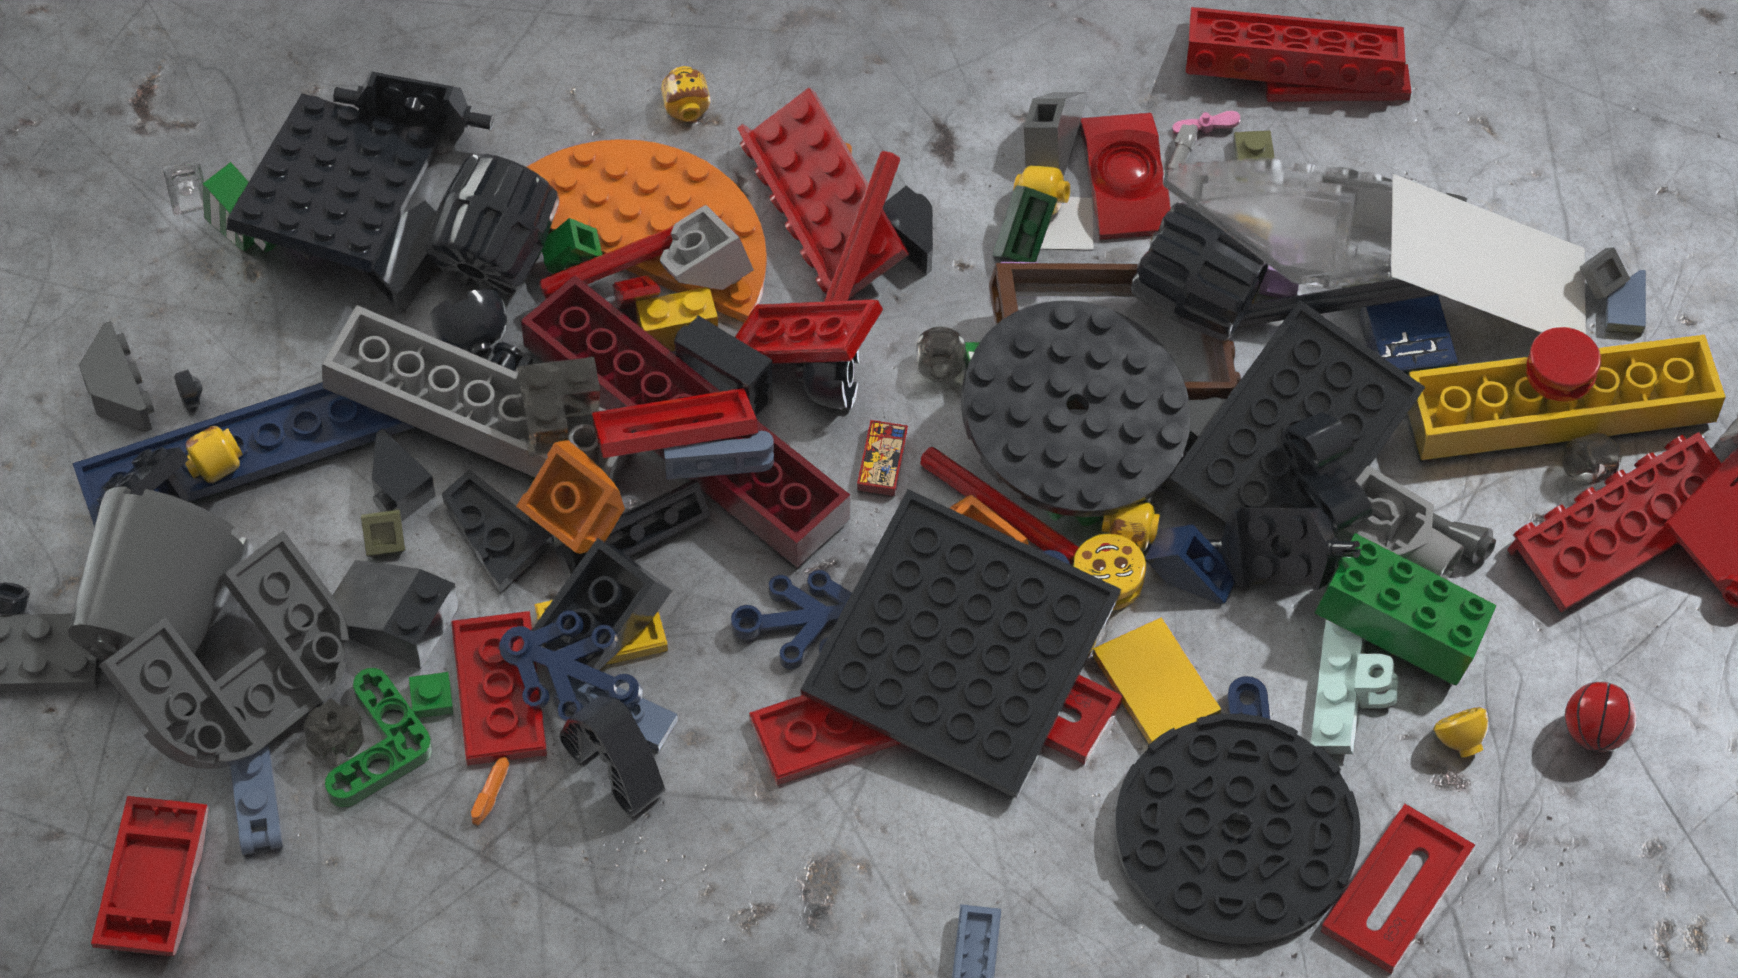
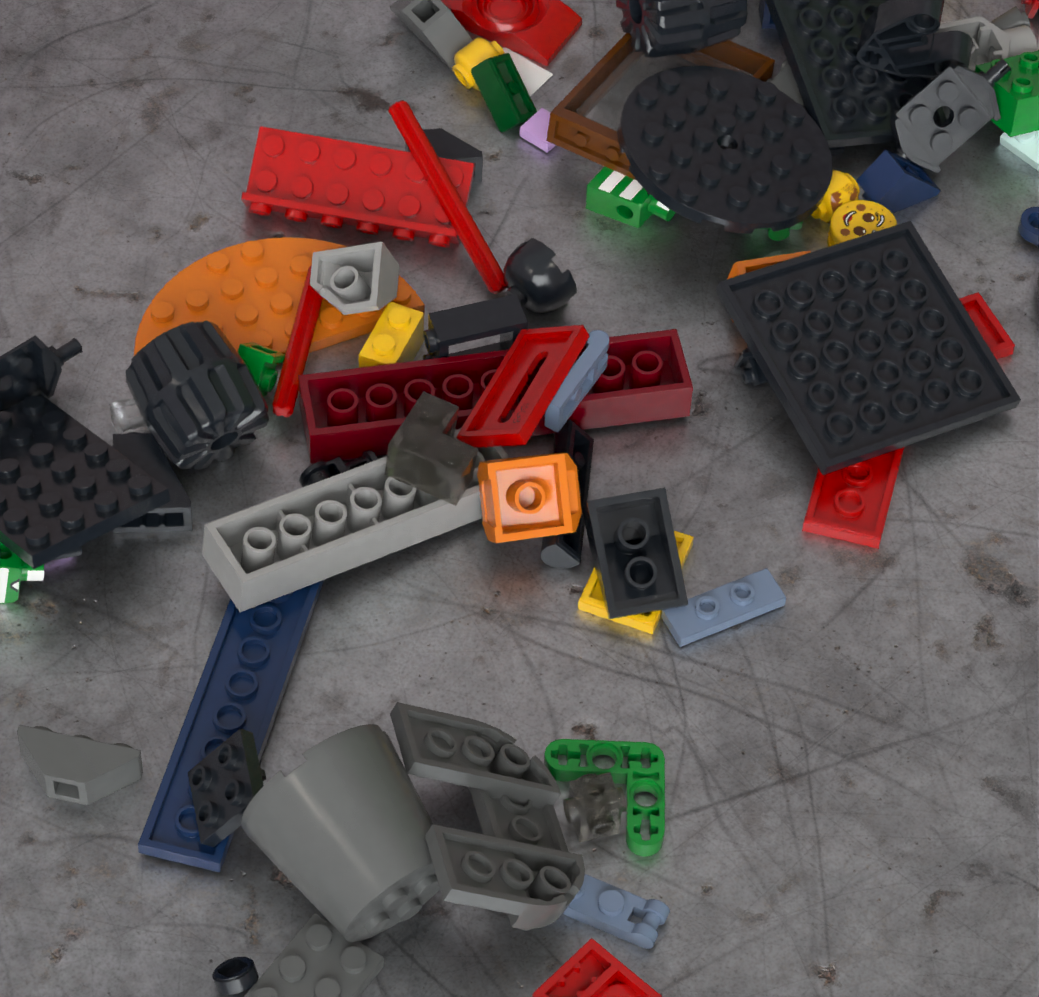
camera: 55 degrees left, 5 degrees down
black tile [174,369,203,409] -> none
yellow head [185,426,243,484] -> none
black slope [332,560,459,669] -> none
olive plate [361,509,405,556] -> none
black slope [372,428,436,521] -> none
green plate [409,672,454,719] -> none
black cylinder [430,289,507,357] -> none
black wing [442,469,554,593] -> none
red tile [451,611,547,766] -> none
orange piece [471,757,510,826] -> none
dark blue plant [499,611,643,722] -> none
black connector [559,696,665,817] -> none
red slope [612,275,661,310] -> none
yellow head [661,66,711,122] -> none
dark blue plant [731,570,852,670] -> none
red tile [735,299,883,363] -> none
tile [857,420,908,496] -> none
clear smoke head [916,326,965,383] -> none
red axle [920,447,1079,565] -> none
yellow tile [1092,617,1221,744] -> none

